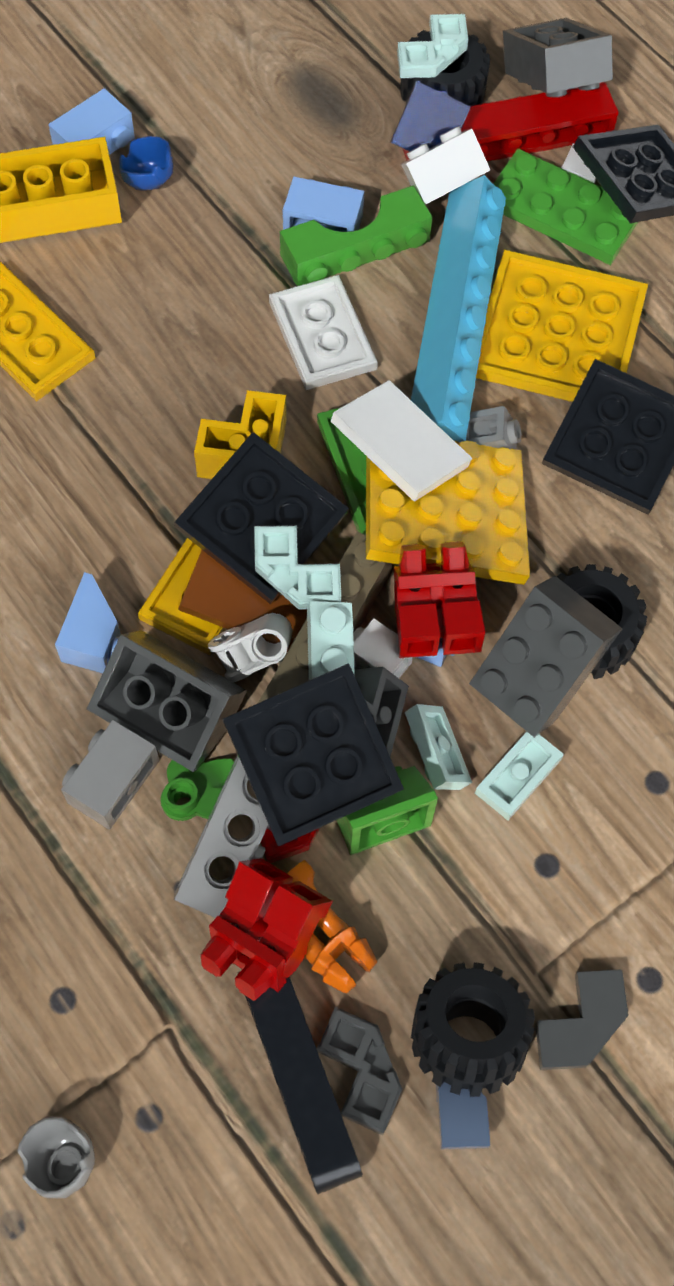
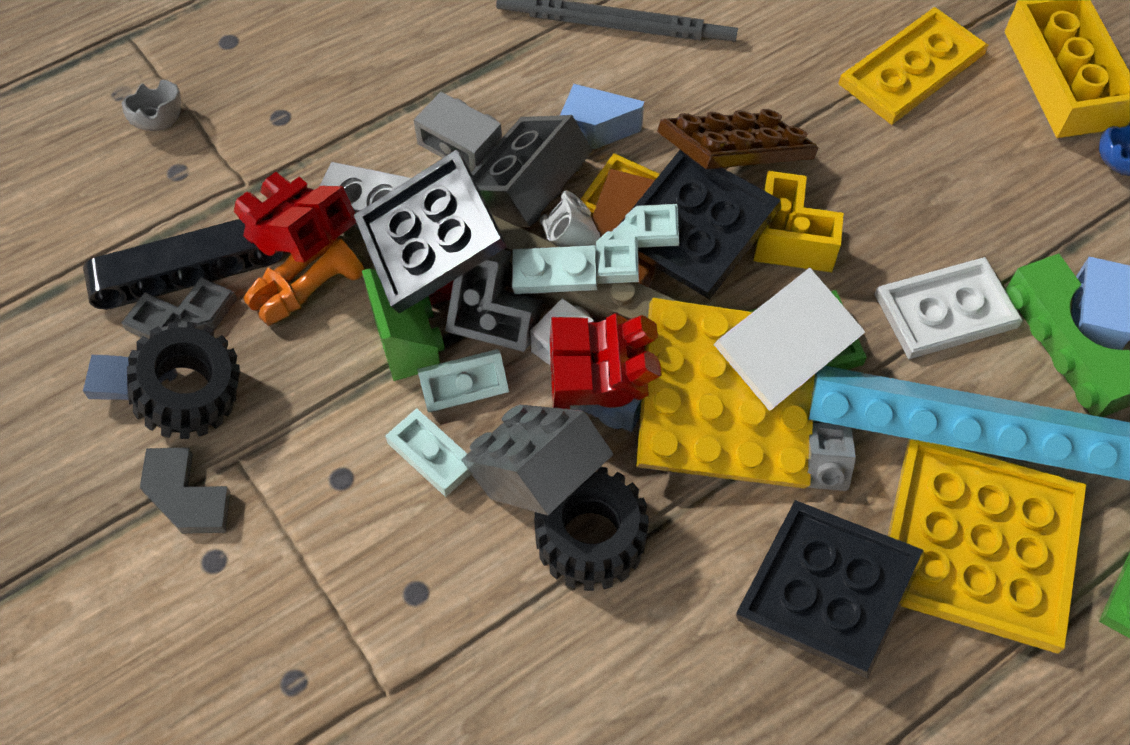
camera: 95 degrees right, 5 degrees down
none -> reddish brown tile [657,109,819,169]

